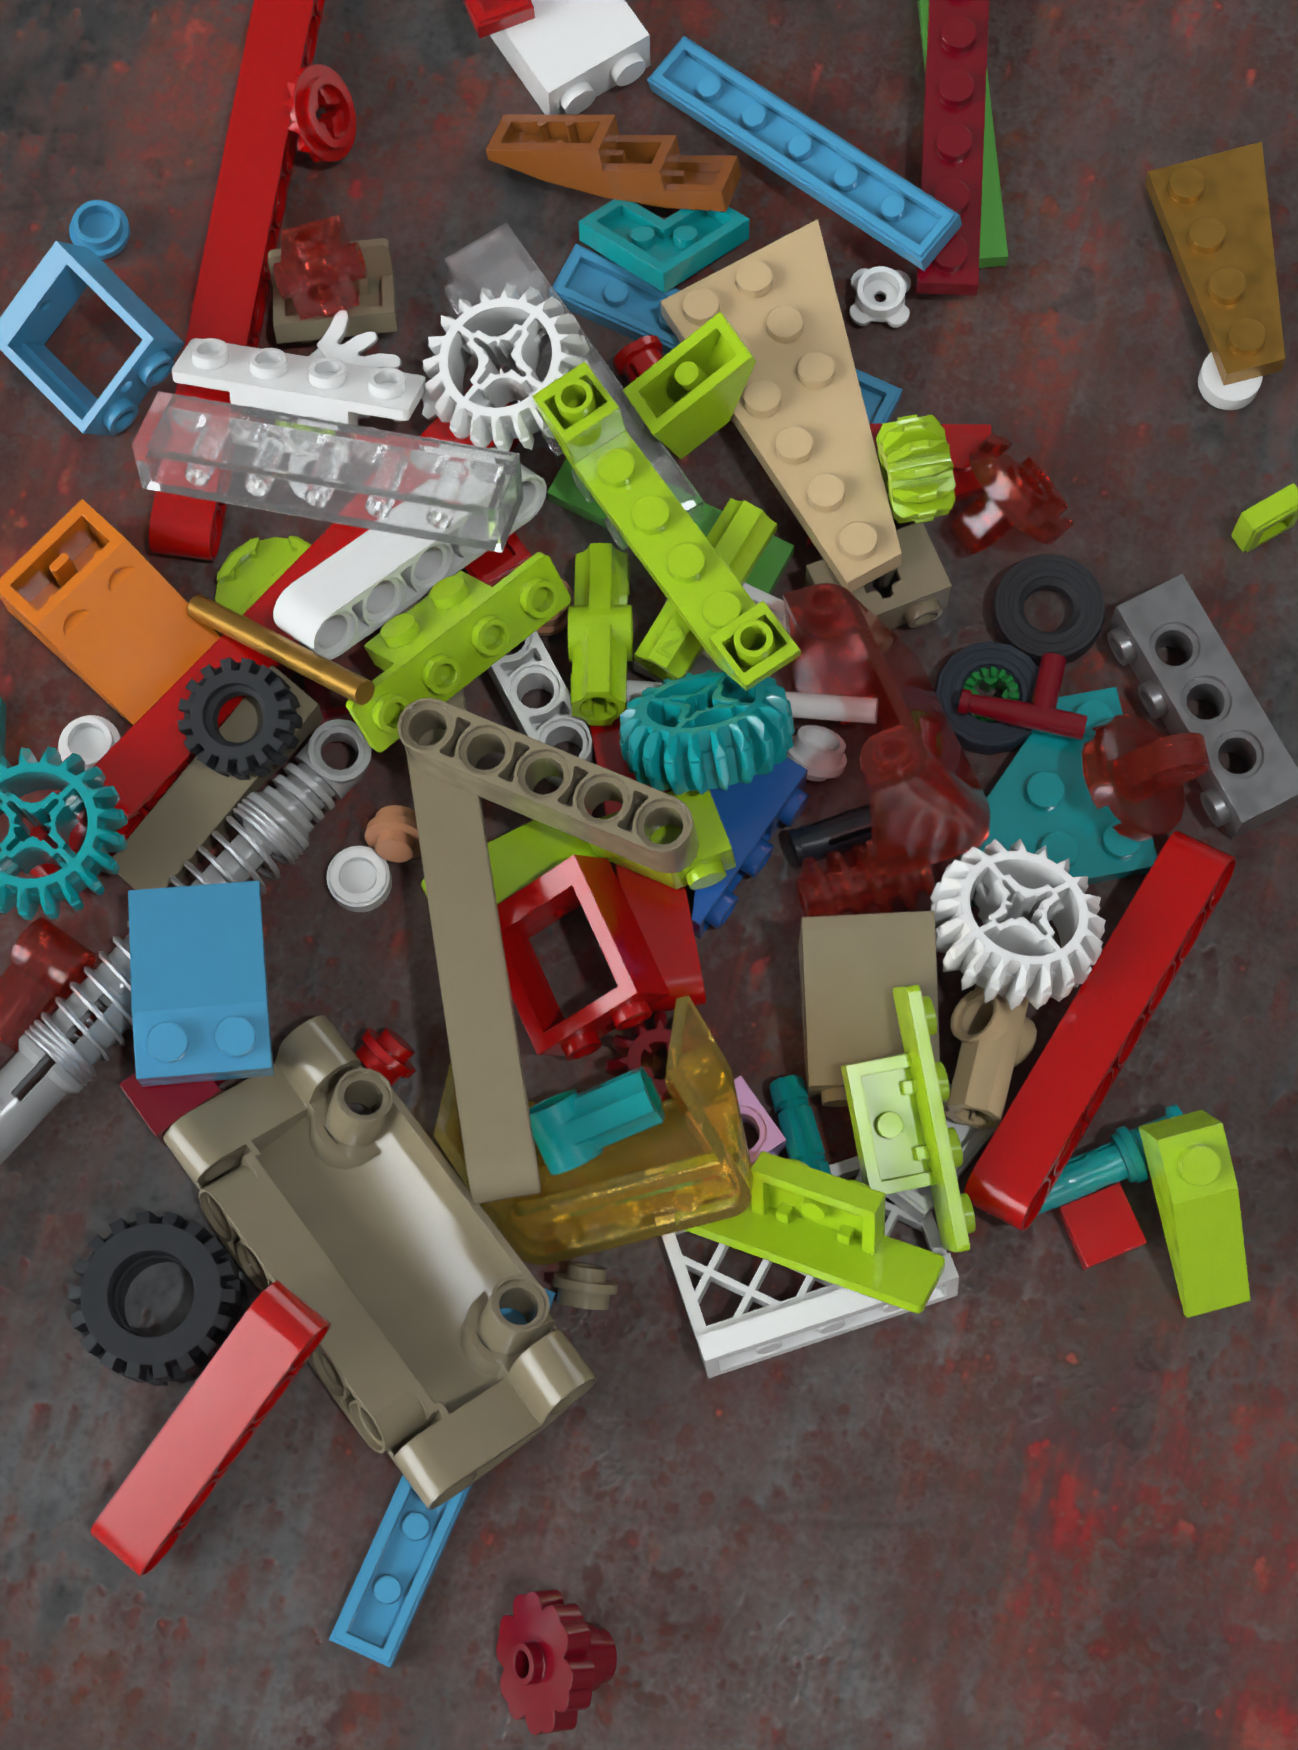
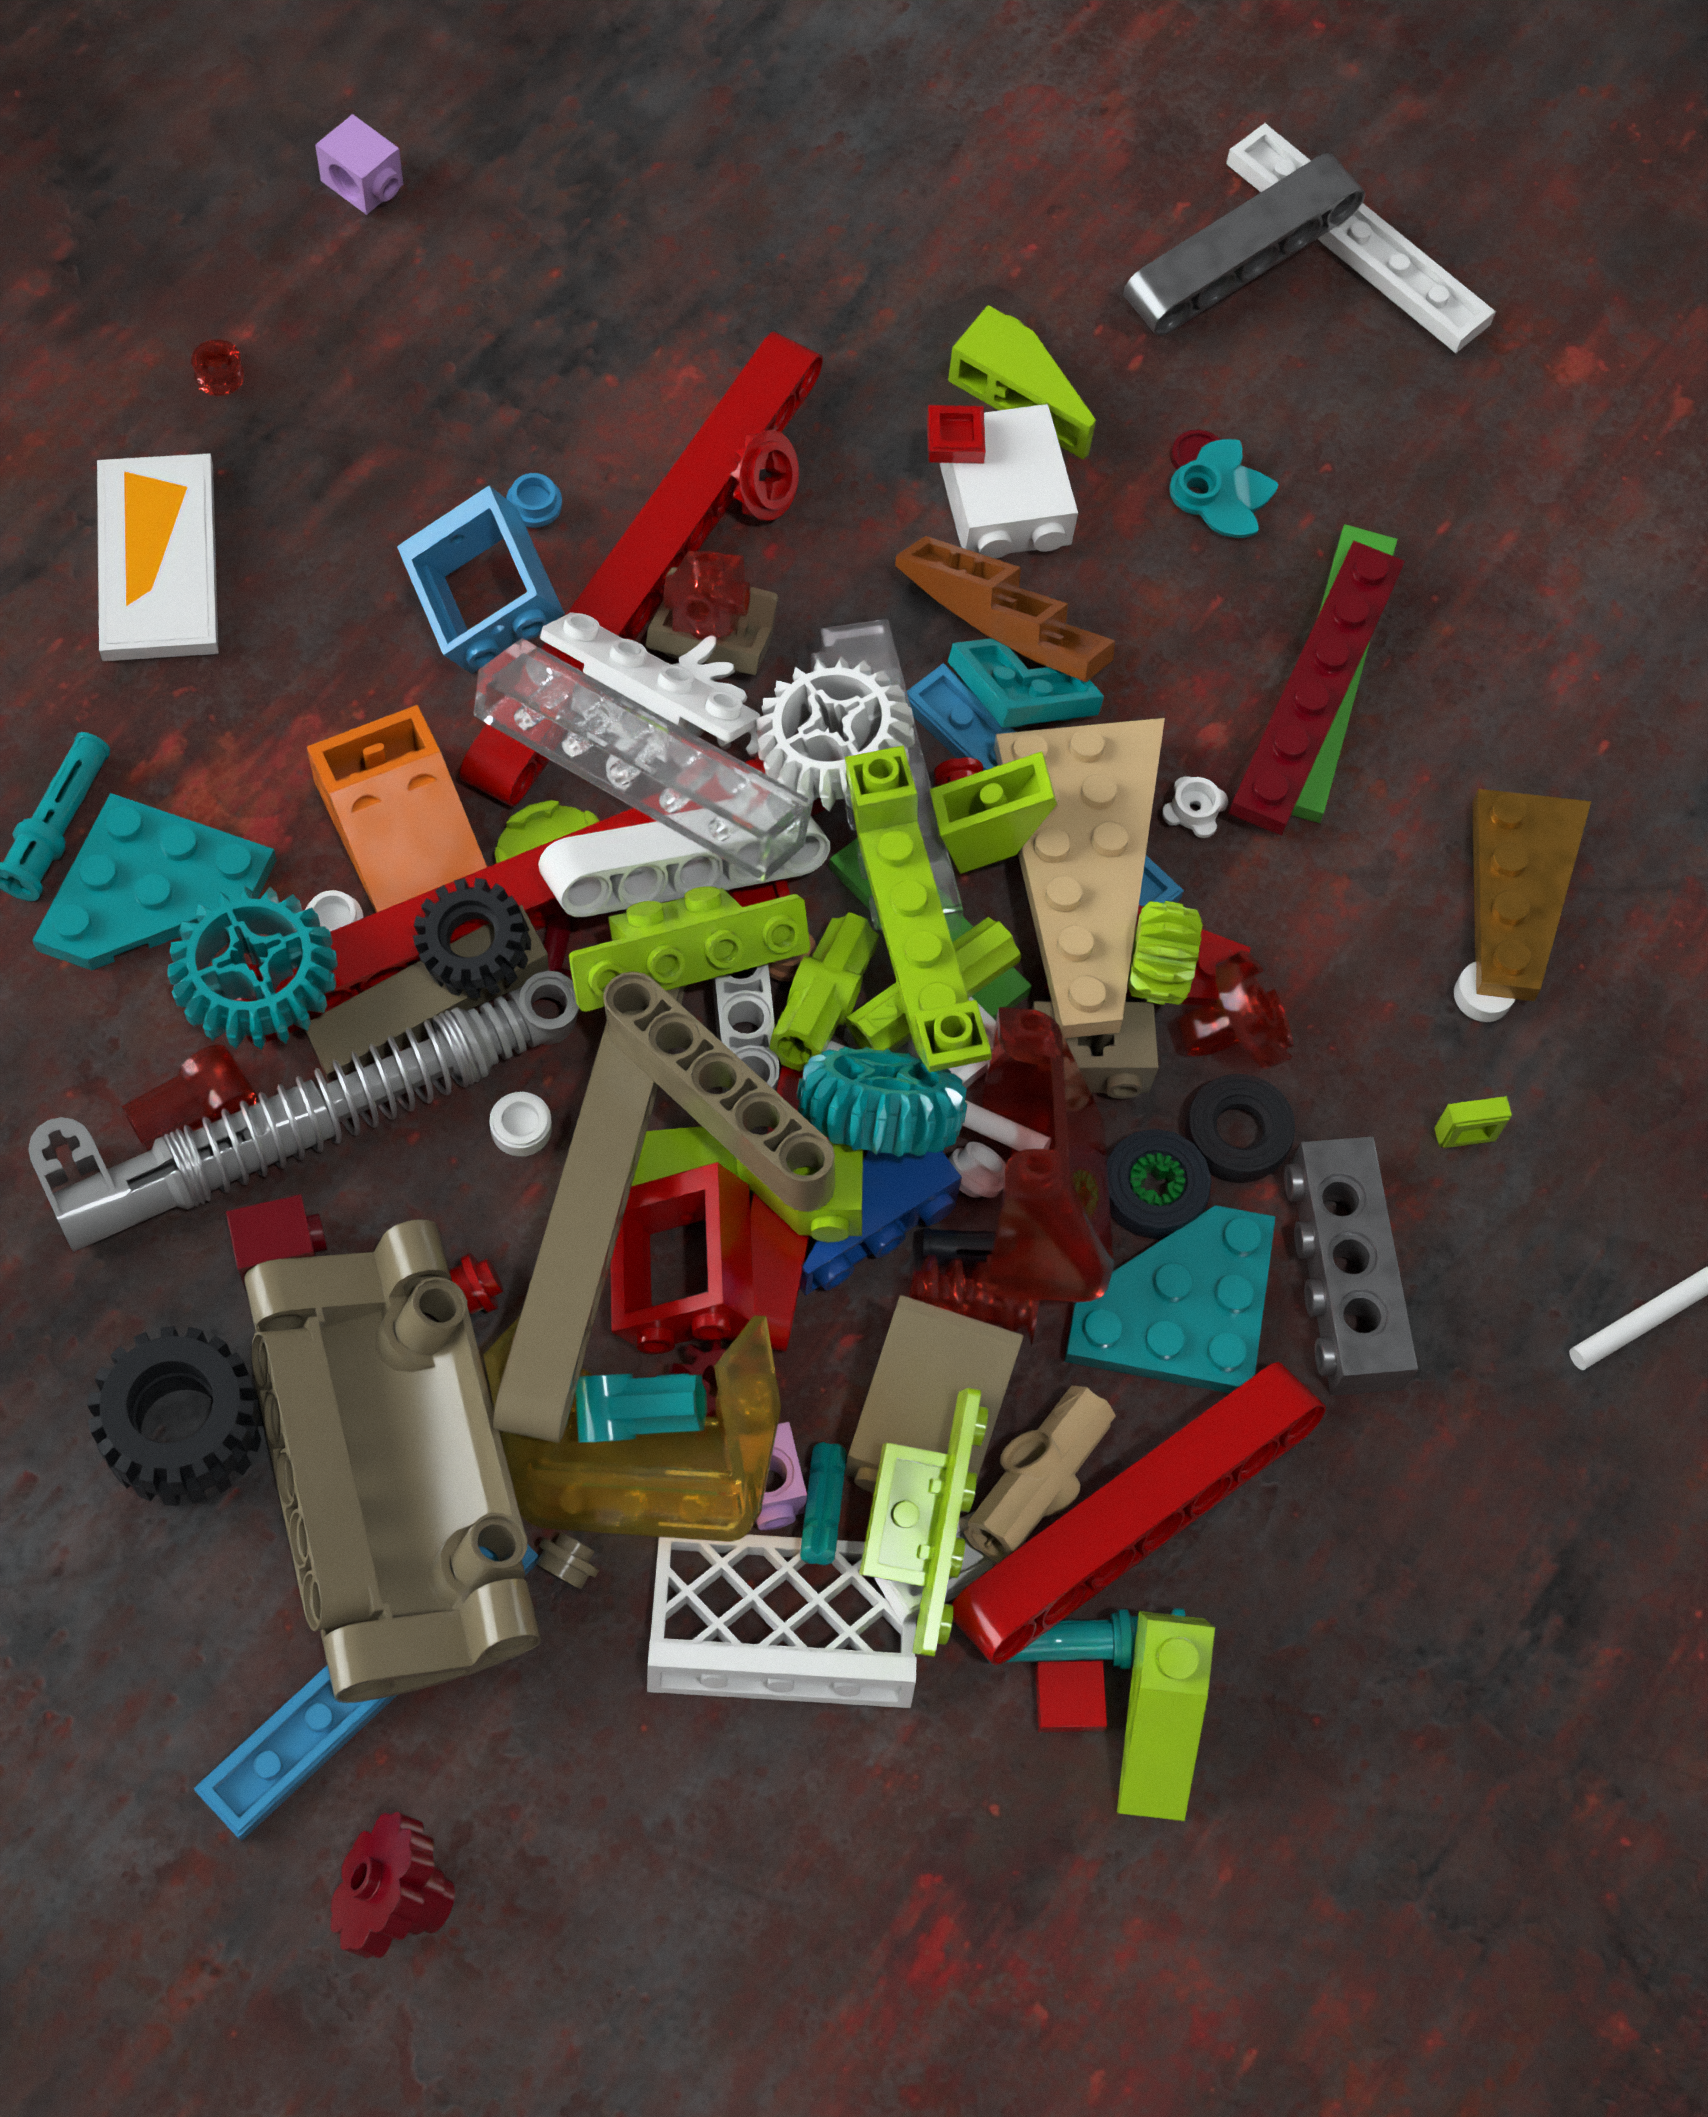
camera: 10 degrees right, 10 degrees down
beam [90,1280,331,1577] -> none
dark azure slope [128,880,274,1087] -> none
pearl gold bar [187,594,375,705] -> none
nougat plate [365,805,421,863] -> none
dark azure tile [647,36,962,271] -> none
lime bracket [677,1151,945,1314] -> none
white gear [930,838,1106,1010] -> none
dark red piece [957,653,1088,740] -> none
clear red tile [1082,714,1211,842] -> none

